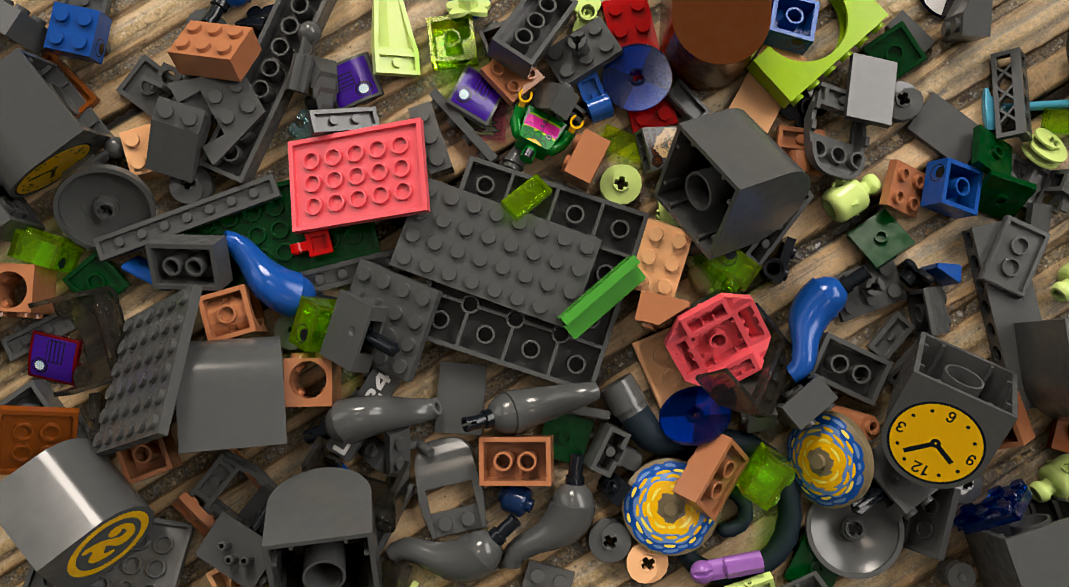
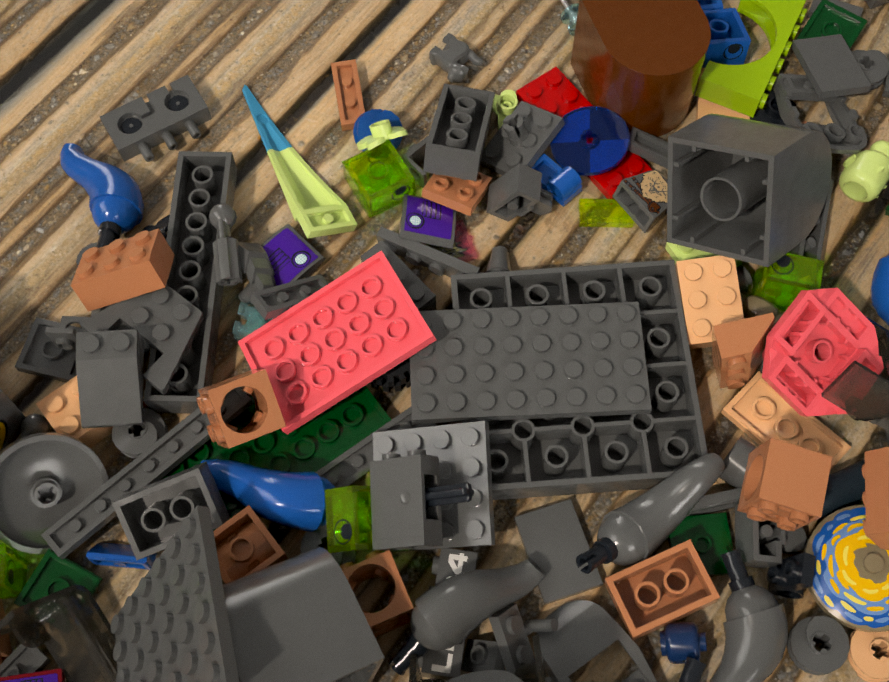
camera: 15 degrees left, 20 degrees down
red plate [290,229,334,258] -> none
clear neon green tile [501,174,552,222] -> none
torso [510,89,584,164] -> none
bright green panel [556,255,646,339] -> none
nougat brick [561,129,611,192] -> none
yellowish green piece [599,164,642,206] -> none
clear blue piece [659,386,731,446] -> none
black plate [758,236,797,285] -> none
none -> nougat brick [196,369,286,449]
none -> nougat brick [737,437,832,531]

